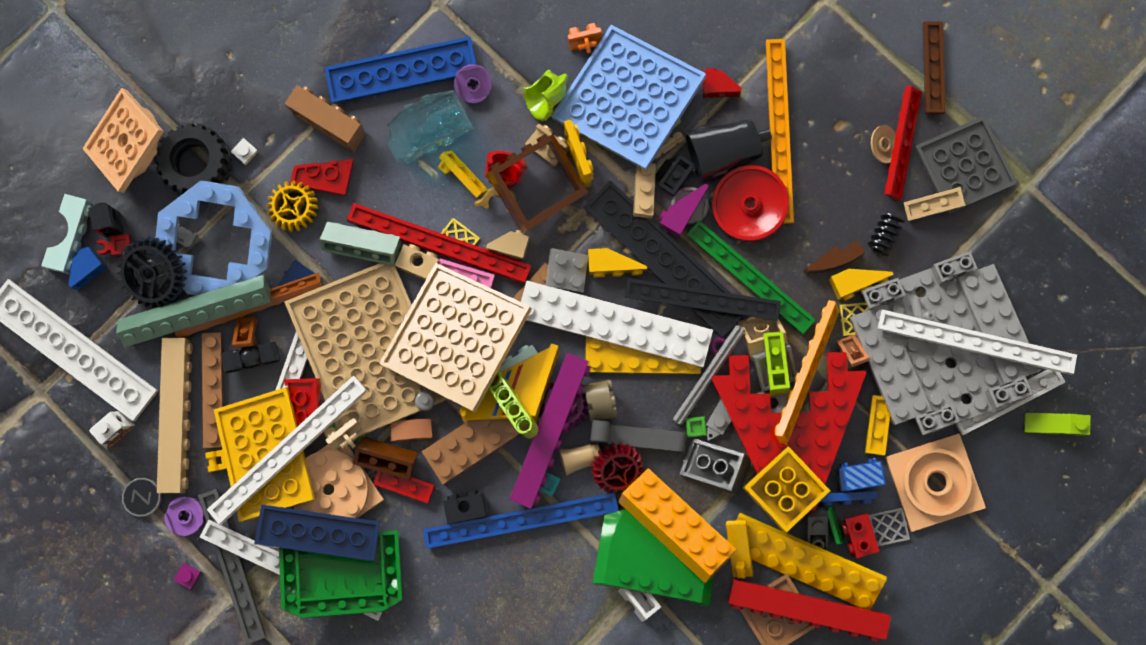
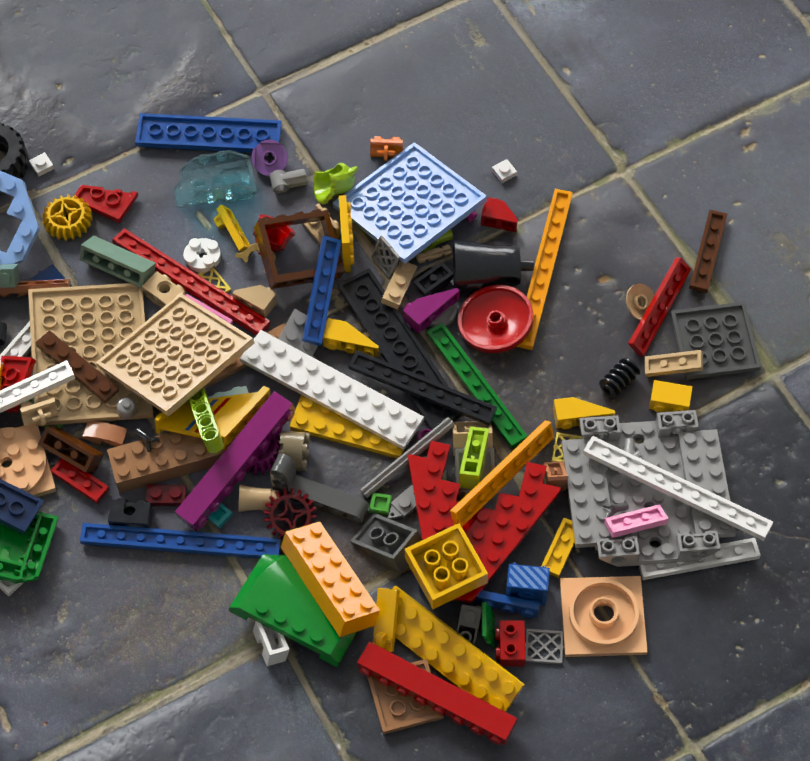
camera: 10 degrees right, 20 degrees down
medium nougat brick [284,85,366,152] -> none
reddish brown slope [804,240,865,274] -> none
lime slope [1024,413,1090,436] -> none
none -> reddish brown plate [36,330,119,404]
none -> black bar [135,428,160,452]
none -> dark red plate [146,485,187,506]
none -> white plate [184,238,221,273]
none -> light grey piece [270,169,308,194]
none -> blue plate [302,236,342,346]
none -> light grey window [371,235,401,279]
none -> white plate [492,159,517,183]
none -> dark grey bar [602,502,629,521]
none -> bright pink plate [604,504,668,538]
none -> yellow brick [649,380,692,412]

